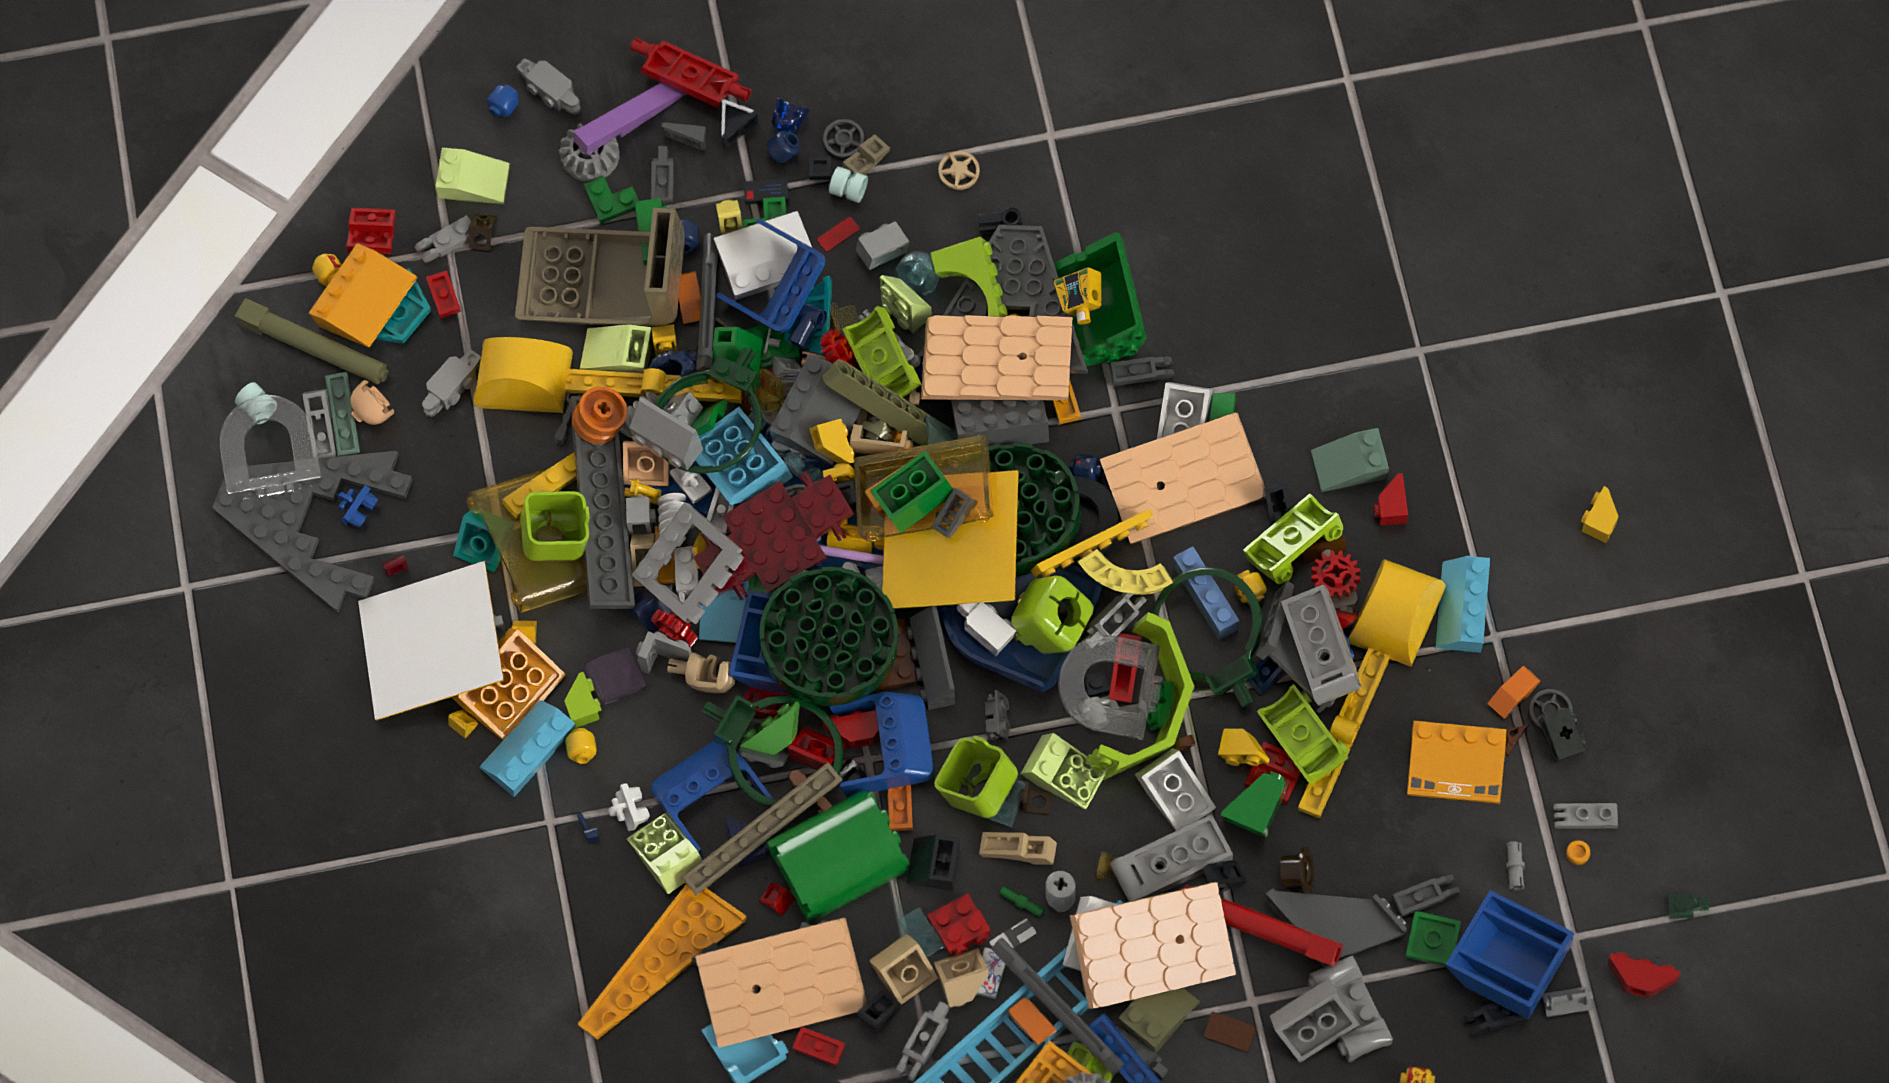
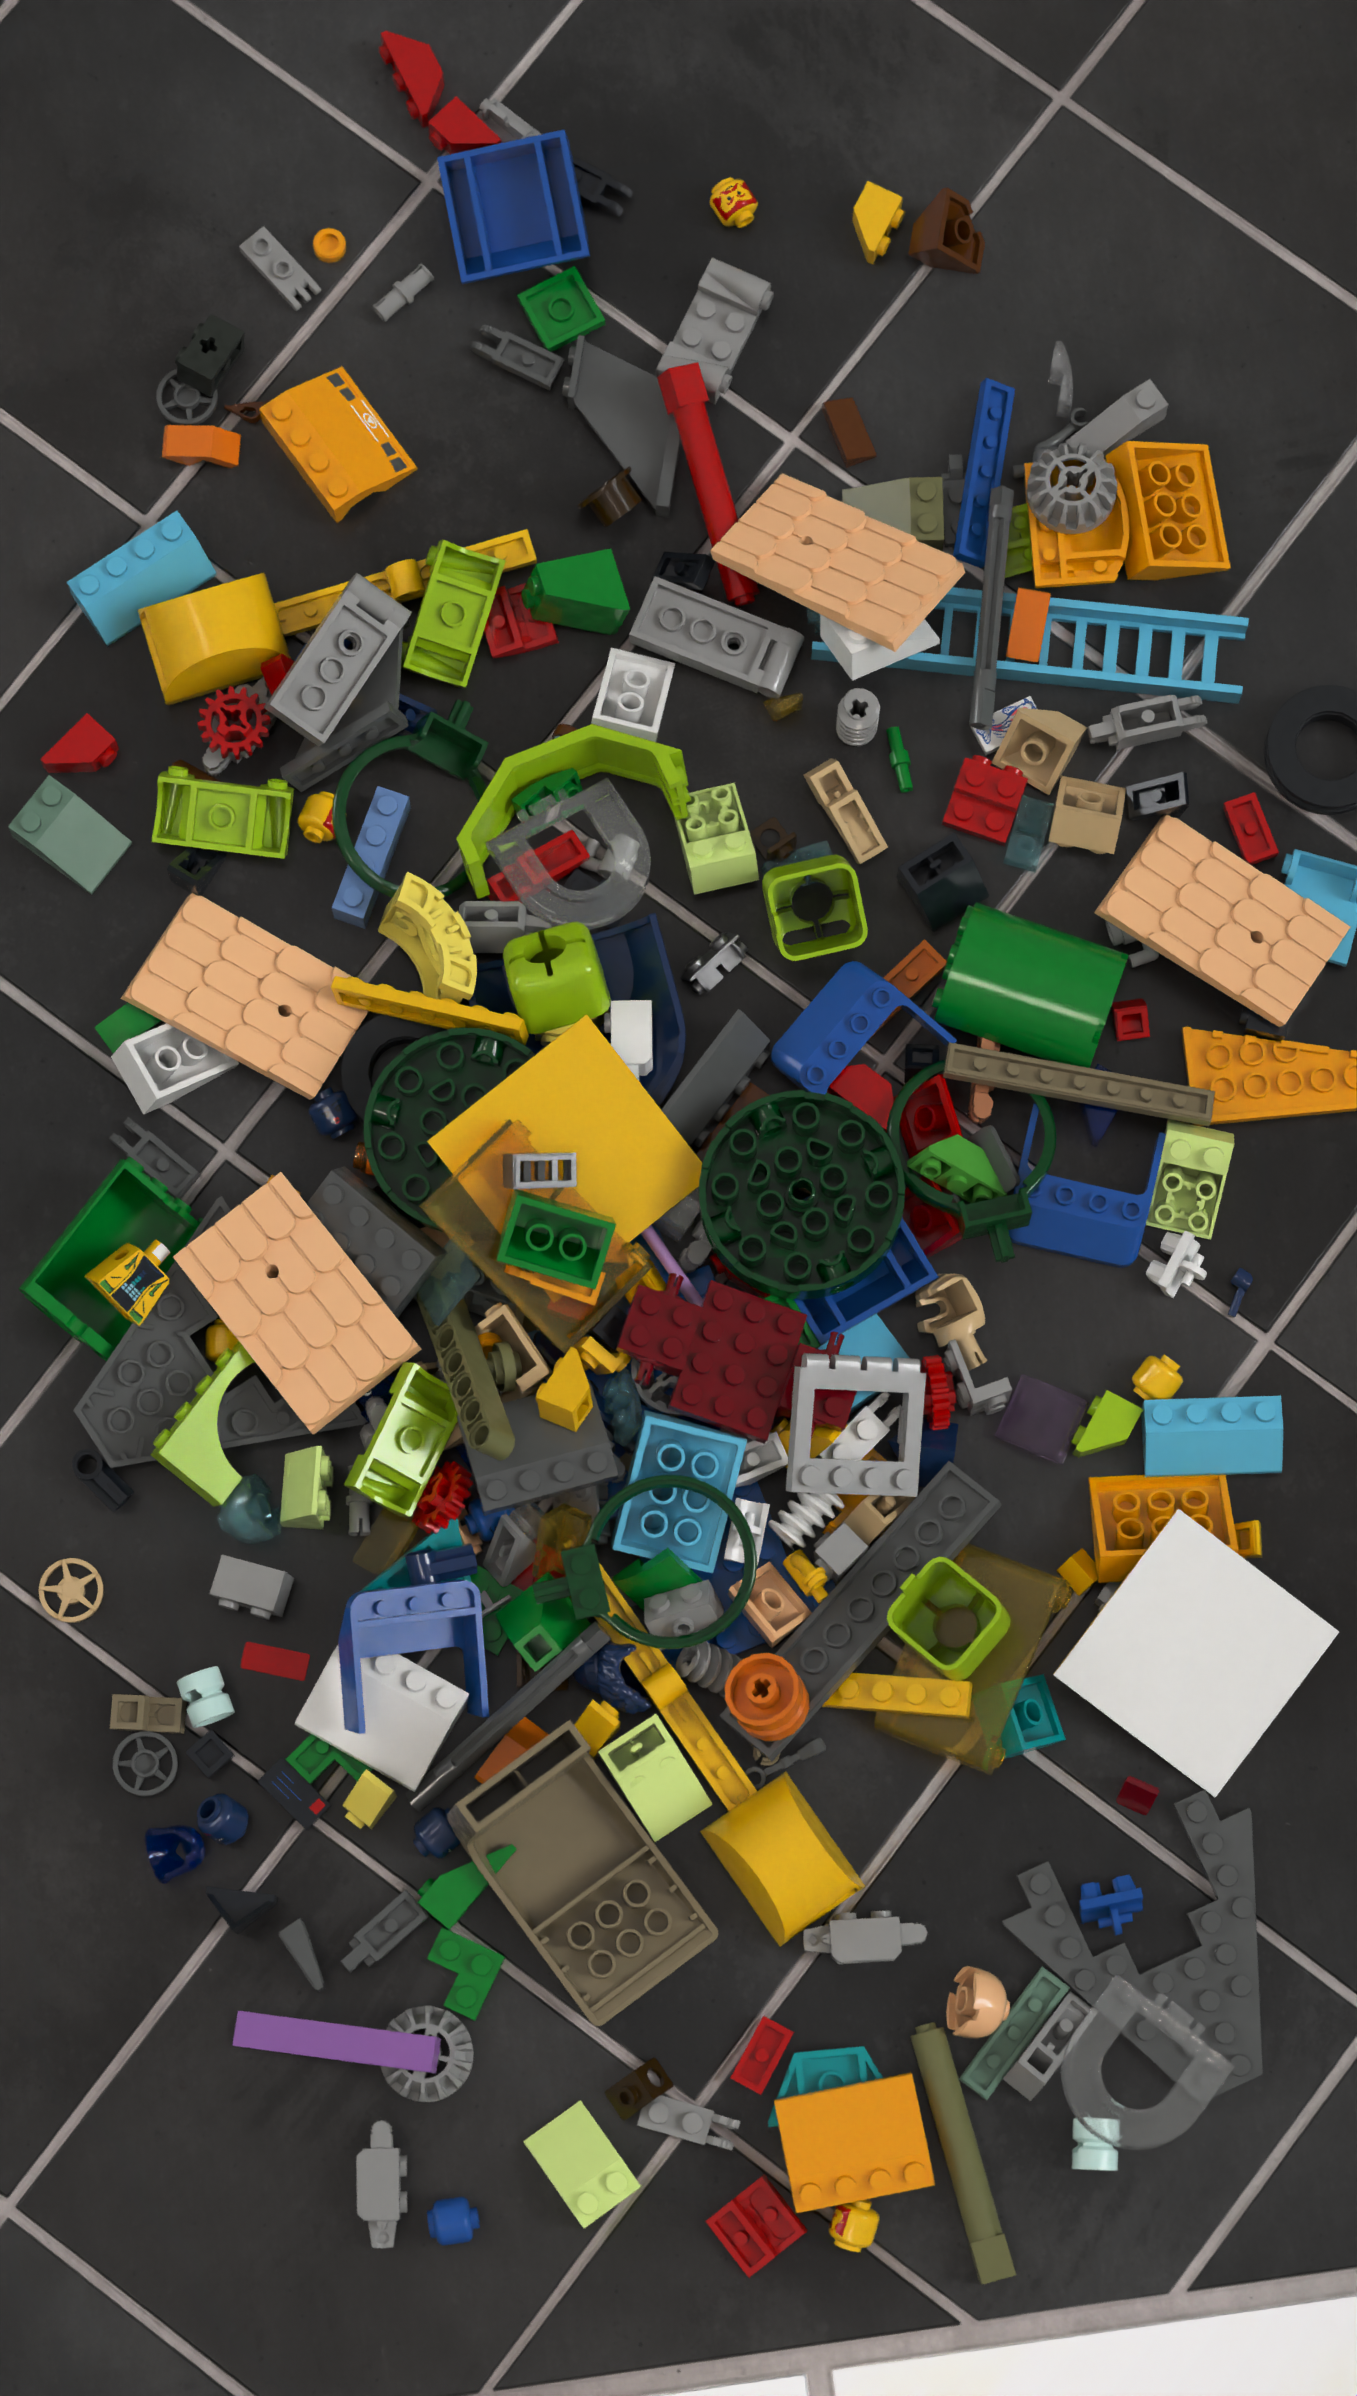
camera: 135 degrees left, 10 degrees up
light grey slope [629,397,703,470] -> none
red plate [630,37,752,108] -> none
sticker [990,919,1036,948] -> none
yellow slope [1218,729,1270,766] -> none
light grey slope [1270,978,1359,1062] -> none
clear green plate [1667,893,1710,919] -> none
none -> red slope [428,96,502,154]

